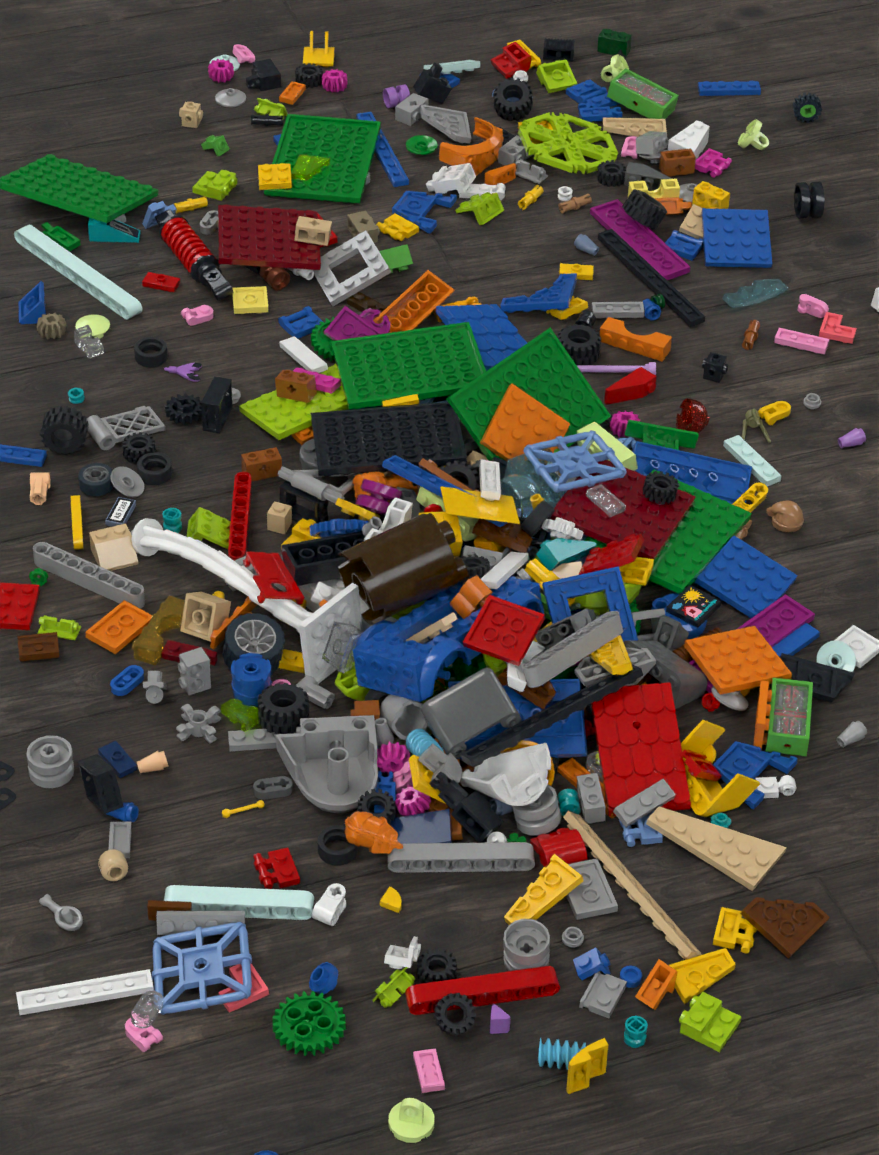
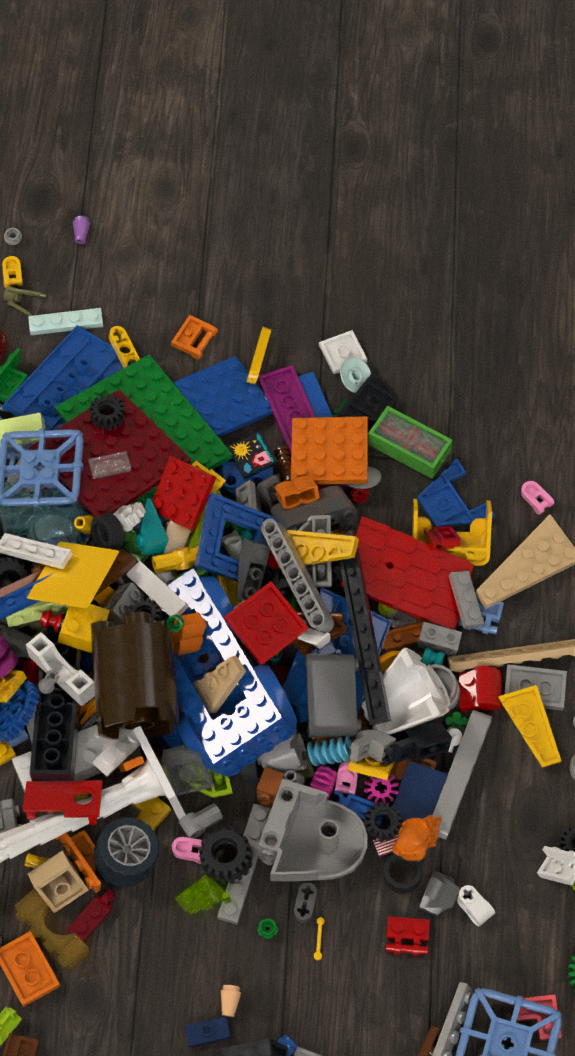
camera: 65 degrees left, 20 degrees up
blue plate [110,665,144,696] -> none
light grey hips [143,671,167,704] -> none
light aqua beam [164,885,314,920] -> none
light grey pin [176,704,221,743] -> none
light grey brick [178,647,211,696] -> none
blue piece [231,653,272,710] -> none
blue plate [309,962,338,995] -> none
yellow tile [380,886,401,913] -> none
teal plate [711,813,731,828] -> none
orange plate [754,681,772,750] -> none
white plate [755,775,796,798] -> none
medium nougat piece [766,500,804,532] -> none
light grey cone [836,721,867,748] -> none
none -> green hinge [167,614,184,632]
none -> orange plate [171,315,218,360]
none -> yellow beam [246,327,271,385]
none -> green plate [257,918,278,939]
none -> orange brick [275,476,320,509]
none -> dark grey slope [419,870,460,917]
none -> bright pink plate [521,481,554,515]

